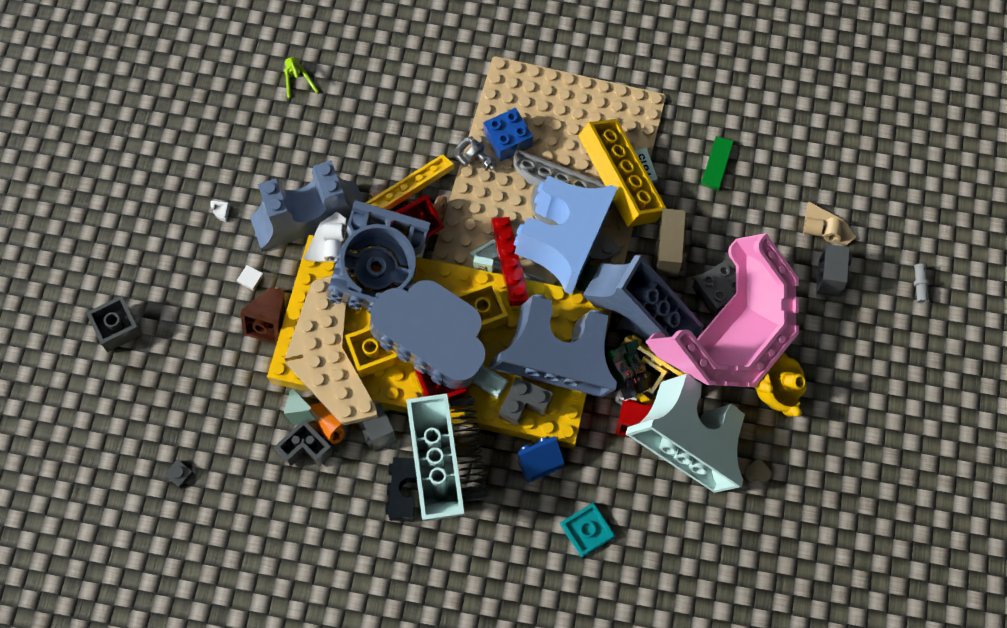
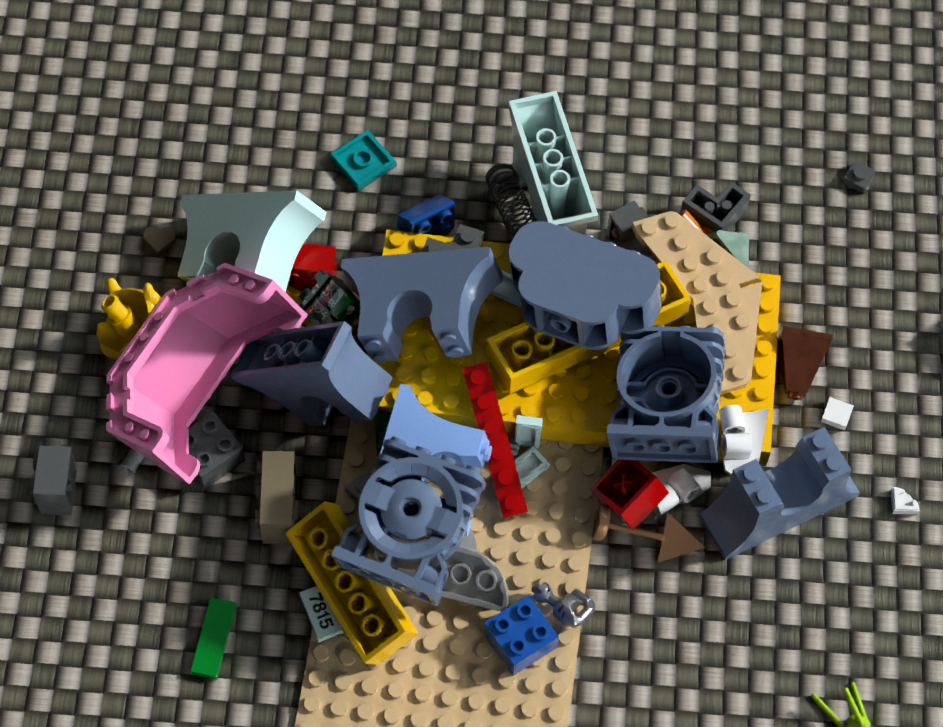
camera: 170 degrees right, 5 degrees down
yellow plate [365,154,454,225] -> none
black arch [385,457,417,522] -> none
tan panel [803,202,856,245] -> none
none -> sand blue brick [331,436,486,606]

